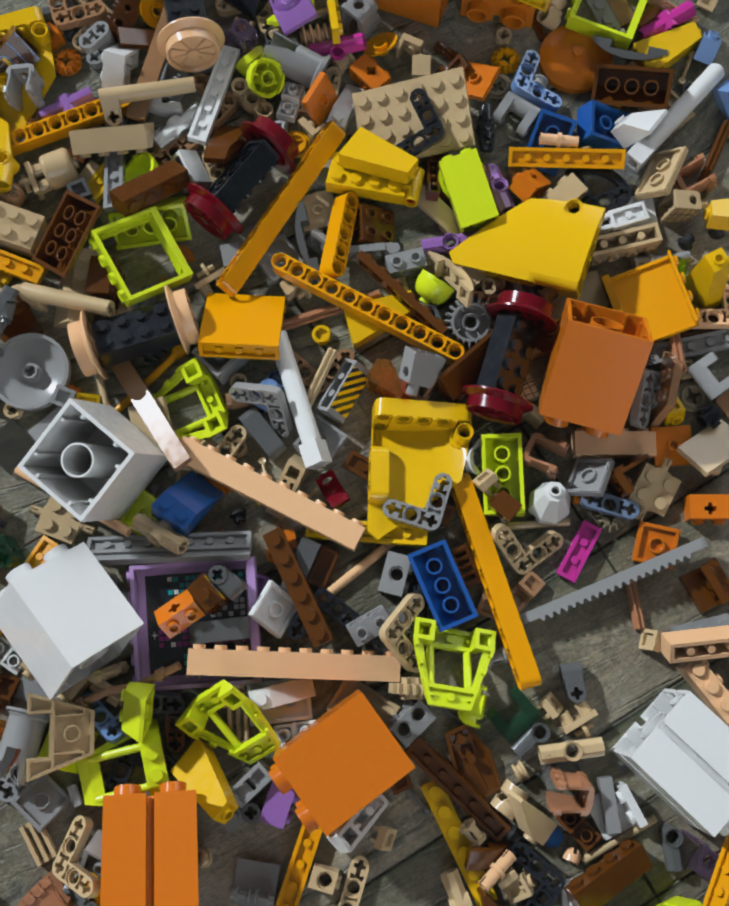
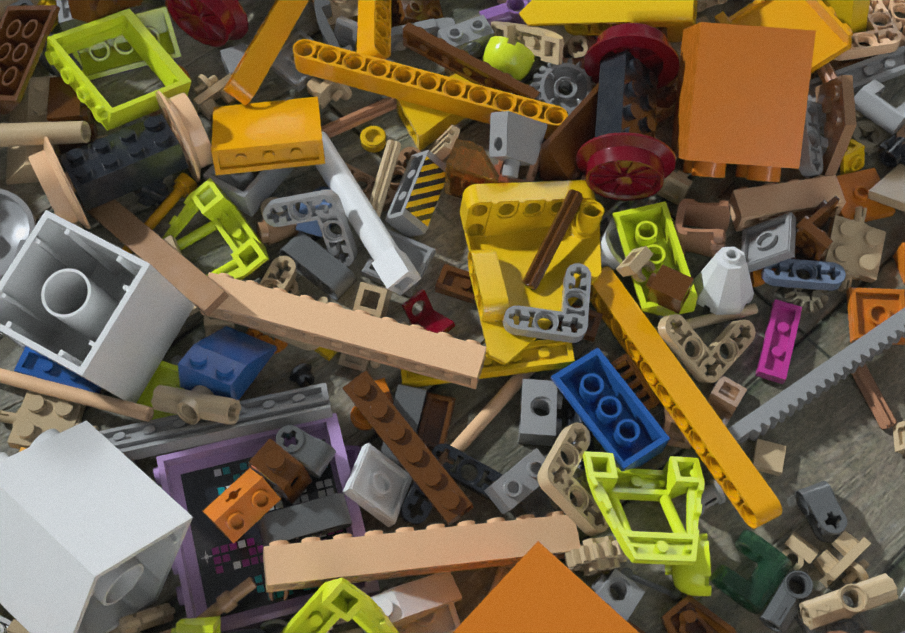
camera: 15 degrees left, 15 degrees down
none -> tan tile [429,125,460,161]
none -> reddish brown axle [523,189,583,290]
none -> tan tile [752,439,787,476]

